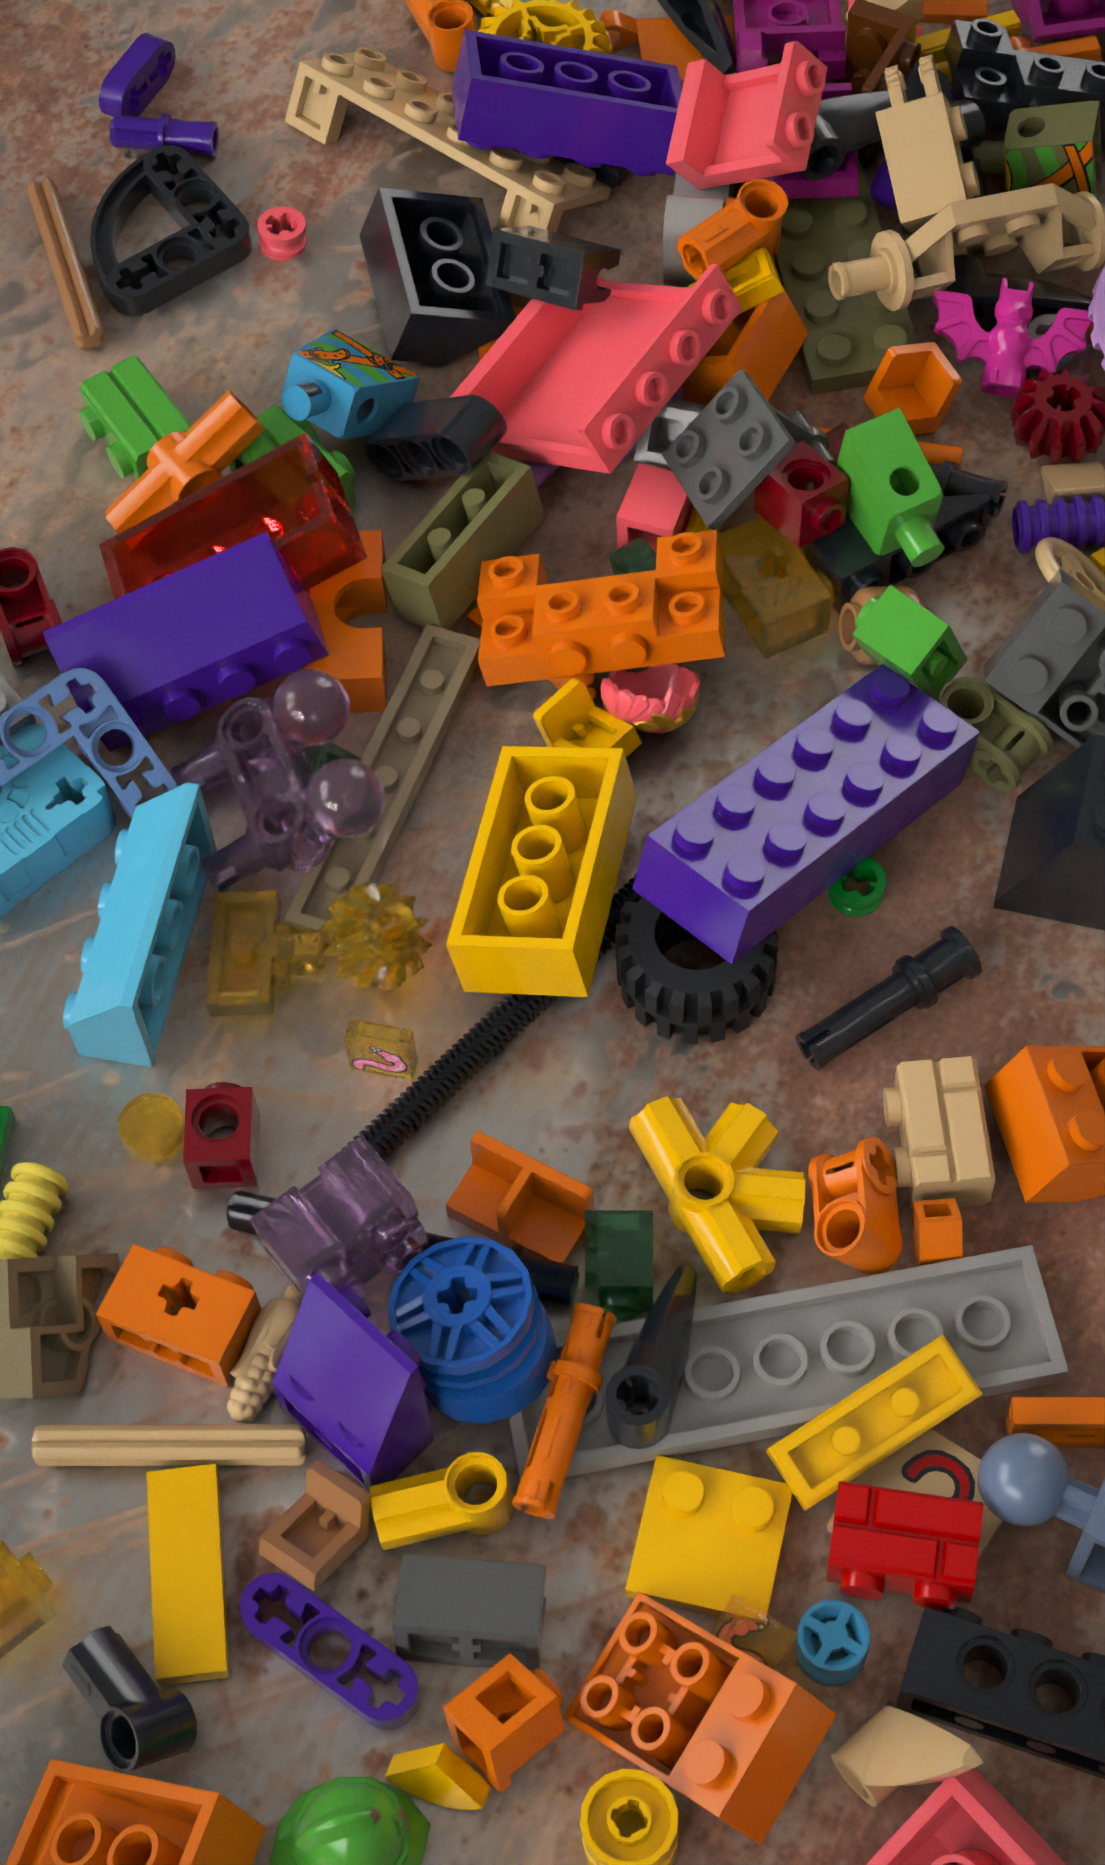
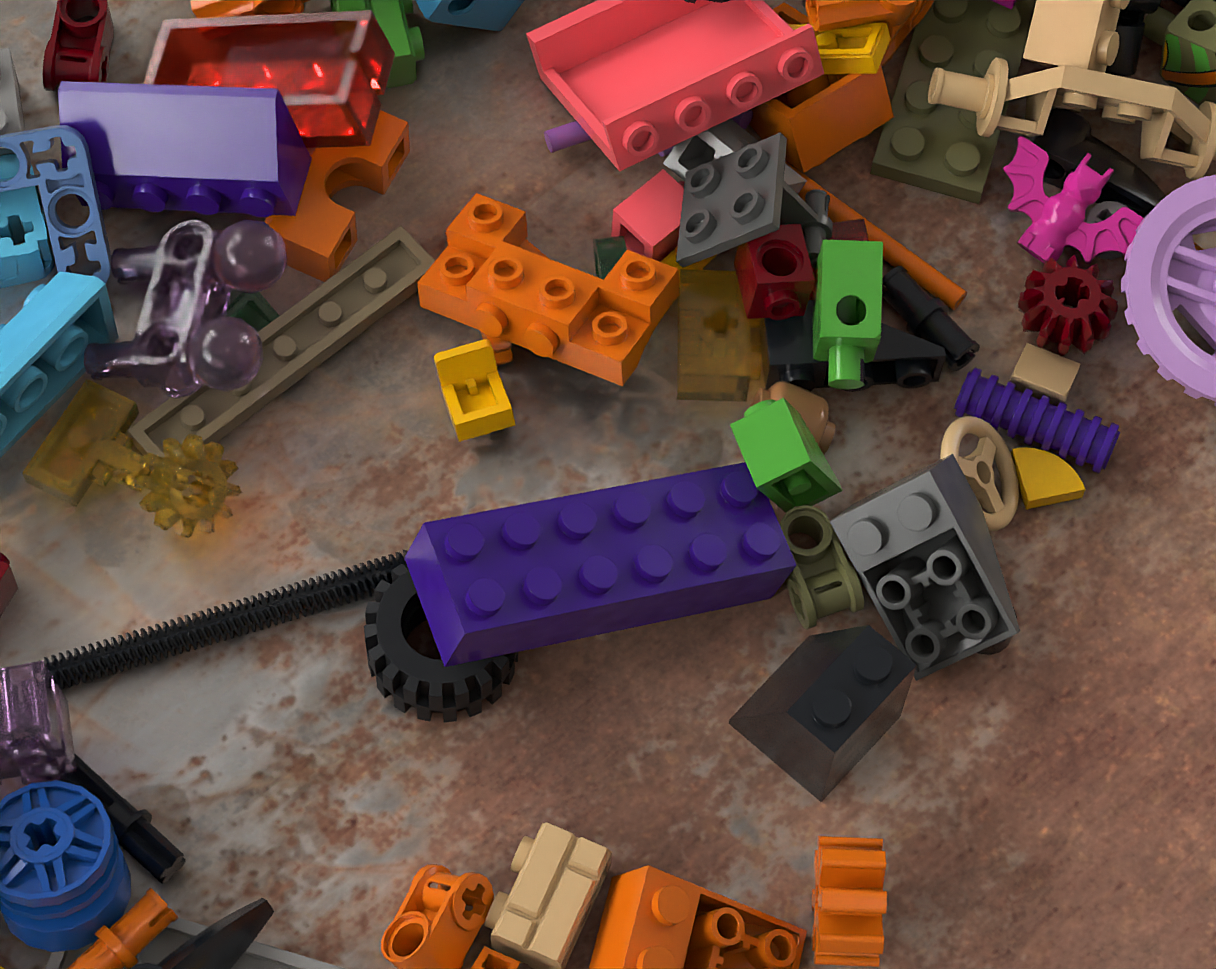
camera: 20 degrees right, 5 degrees up
clear yellow tile [344,1019,418,1081] -> none
black beam [364,395,507,481] -> none
olive brick [381,452,545,630] -> none
orange panel [445,1131,595,1264] -> none
yellow brick [446,746,637,997] -> none
clear green brick [585,1210,654,1320] -> none
coral hair [600,663,701,734] -> none
yellow piece [629,1096,806,1294] -> none
black pin [795,926,982,1070] -> none
green bush [828,857,887,917] -> none
orange panel [863,342,962,435] -> none

